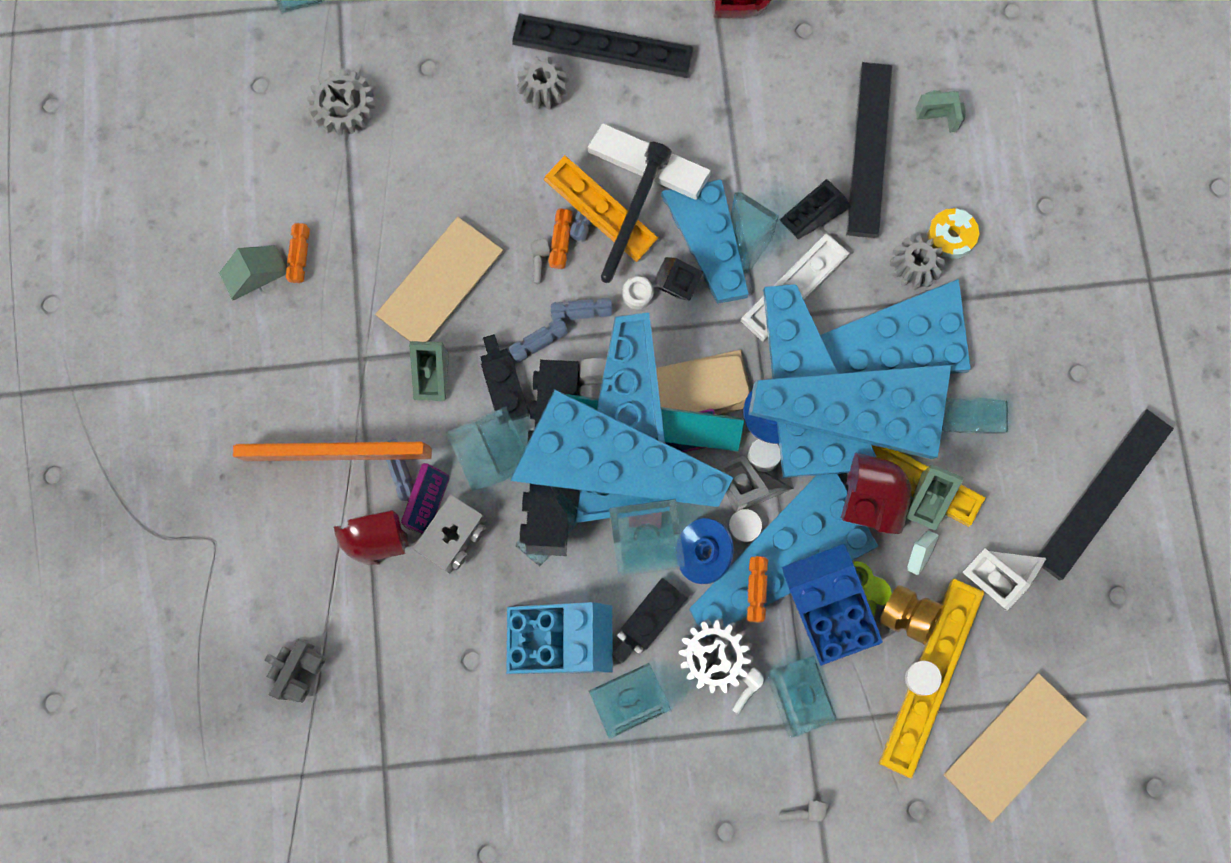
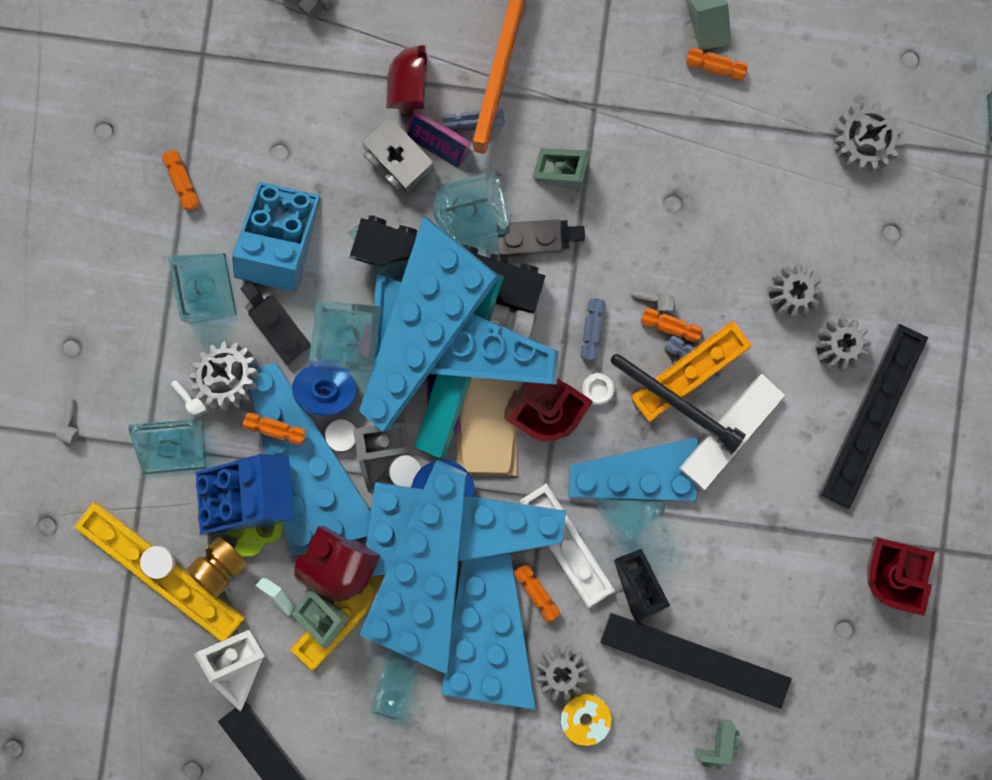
camera: 95 degrees right, 10 degrees up
tan piece [375,216,503,342] -> none
sand blue axle [509,318,568,362] -> none
black brick [652,257,703,301] -> none
tan piece [943,673,1087,823] -> none
none -> orange axle [161,150,200,211]
none -> dark red brick [504,378,593,442]
none -> orange axle [514,564,560,622]
none -> light grey gear [768,264,823,319]

